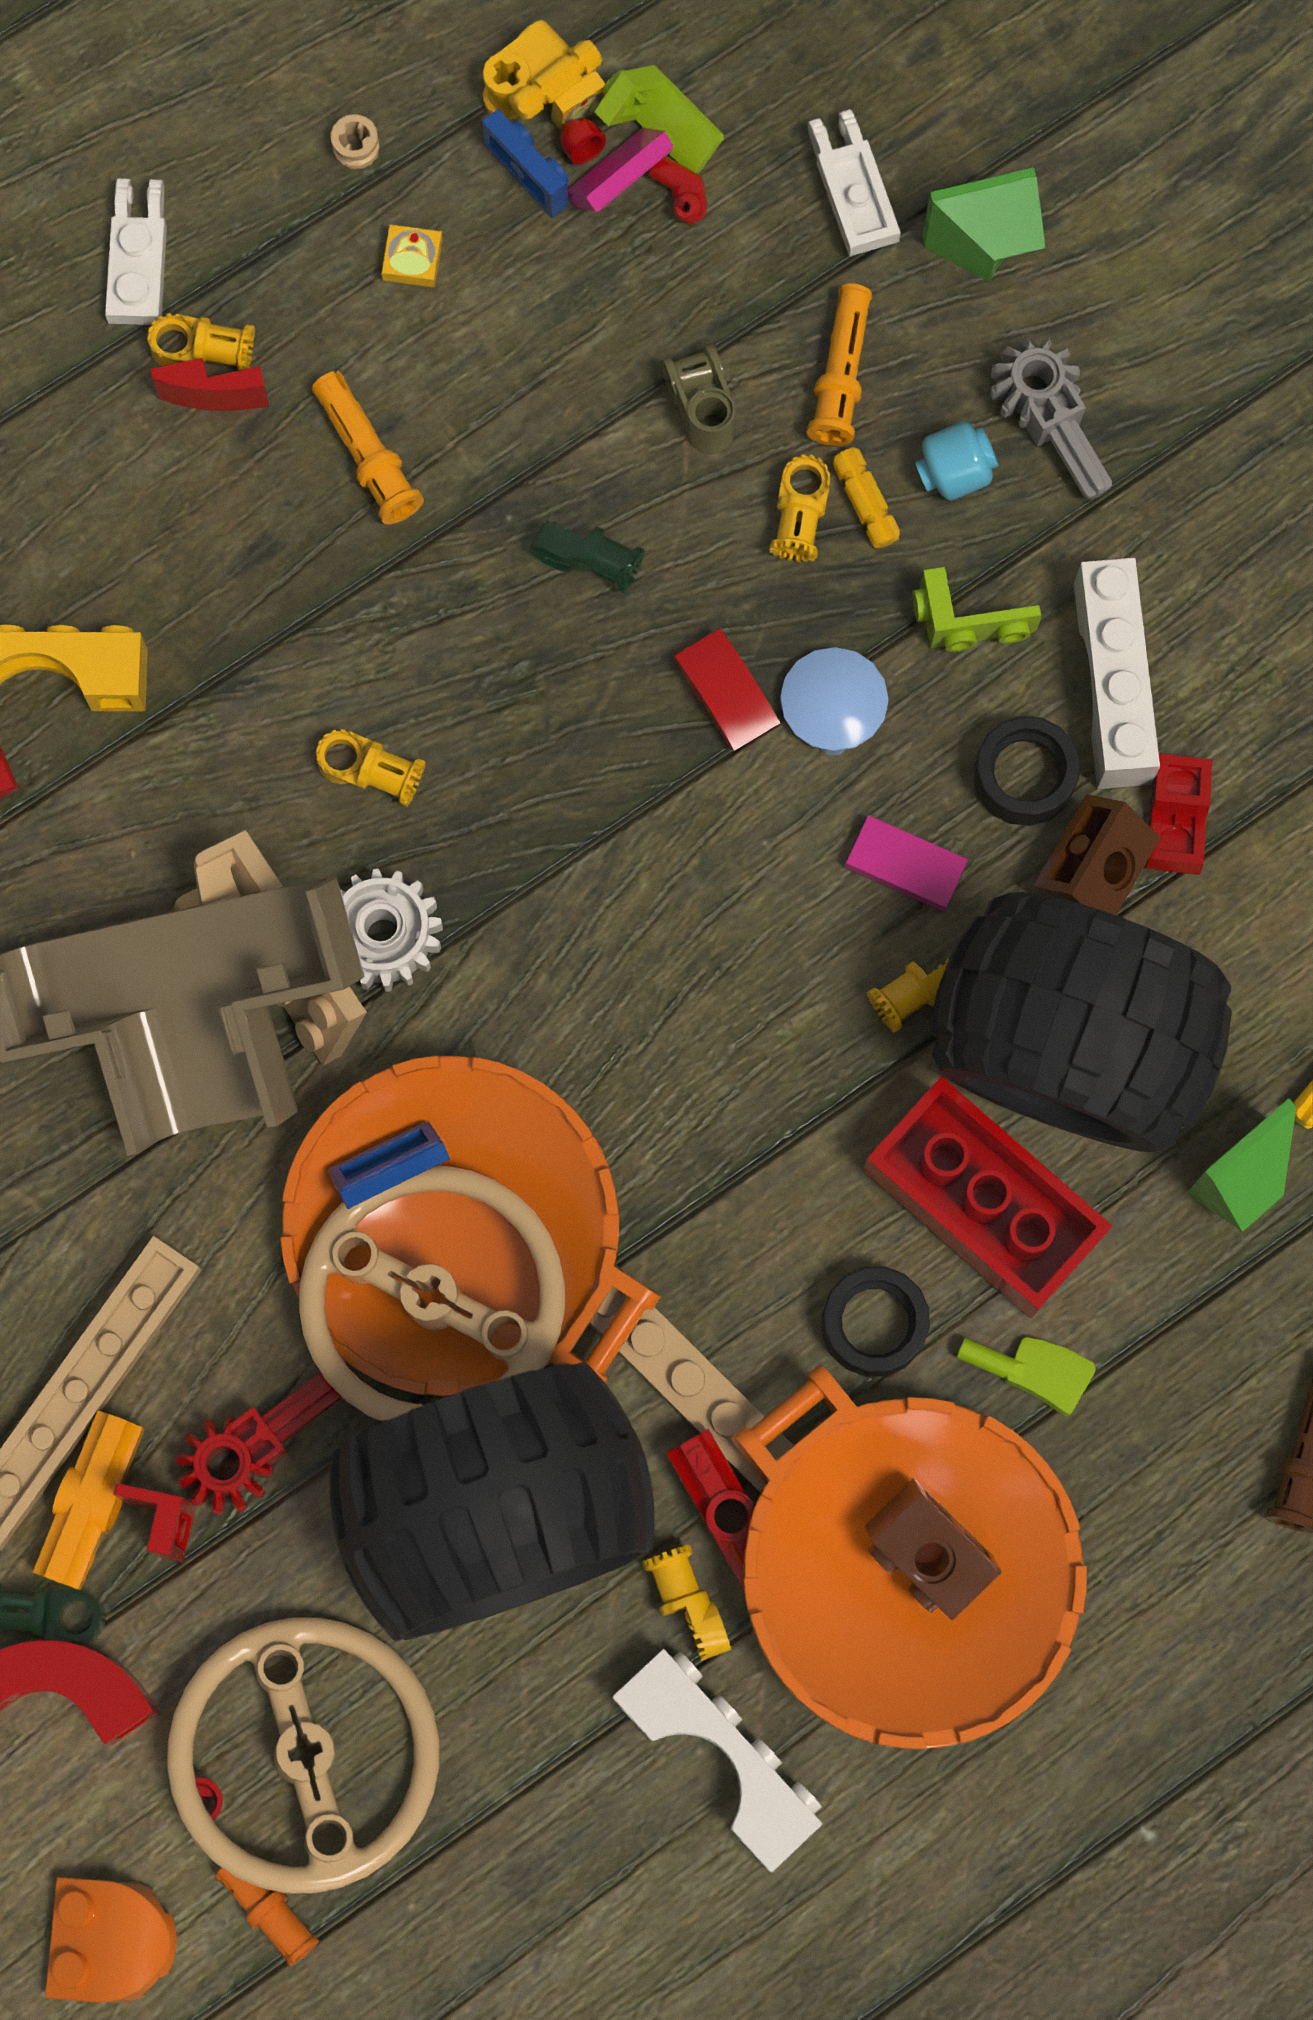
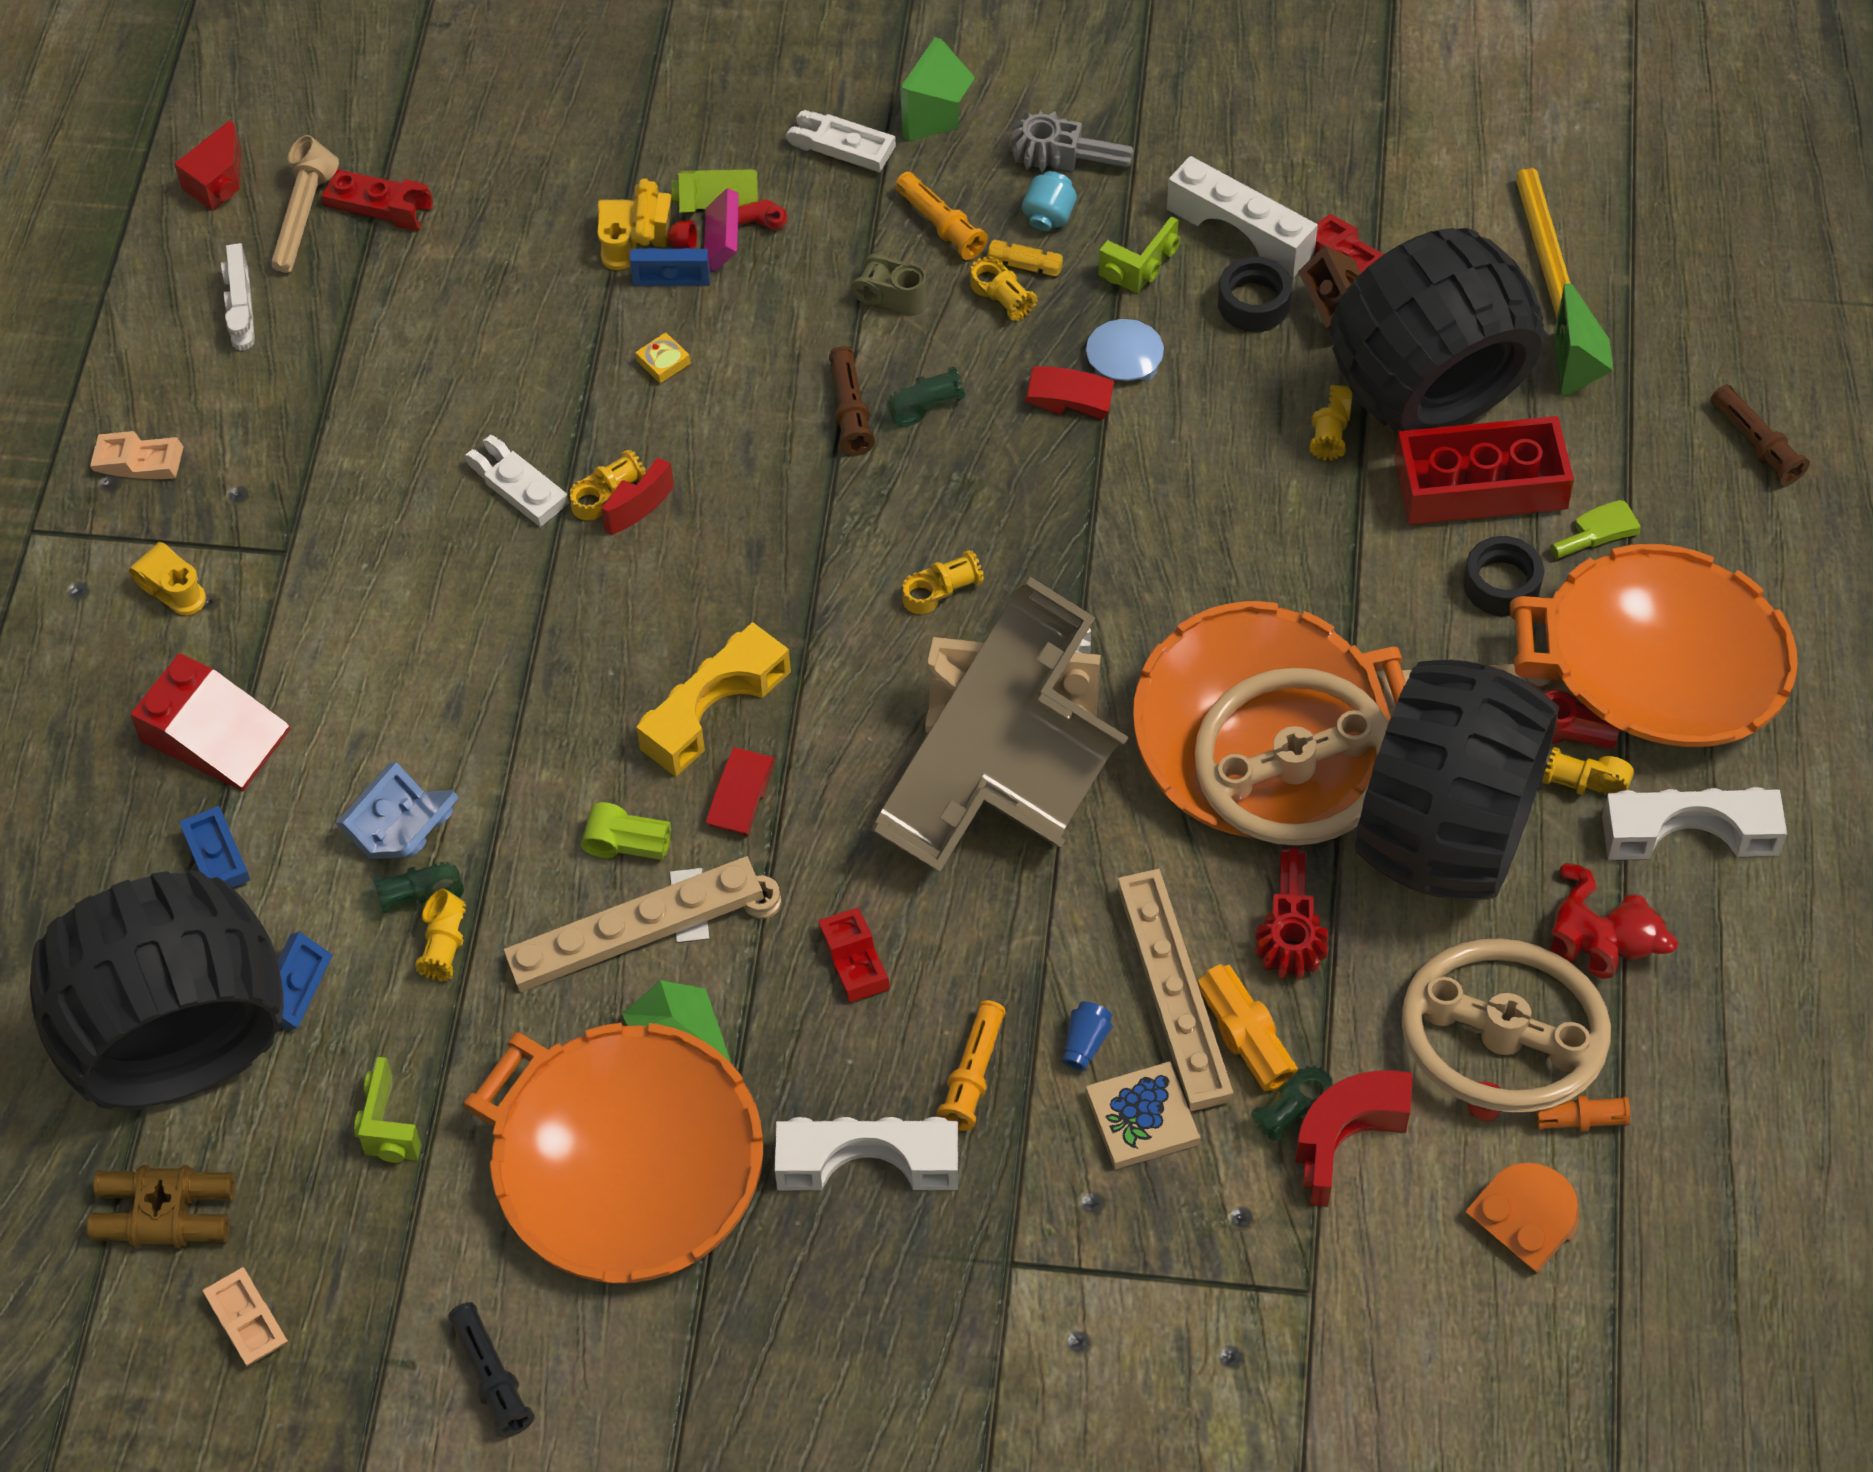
camera: 45 degrees left, 20 degrees down
red panel [113,1483,197,1563] -> none
light orange pin [311,371,424,525] -> none
blue tile [328,1122,450,1209] -> none
tan bush [331,114,379,169] -> none
dark pink tile [845,815,968,912] -> none
reddish brown brick [865,1478,1002,1620] -> none
none -> reddish brown pin [829,346,875,455]
none -> red animal [1549,863,1679,979]

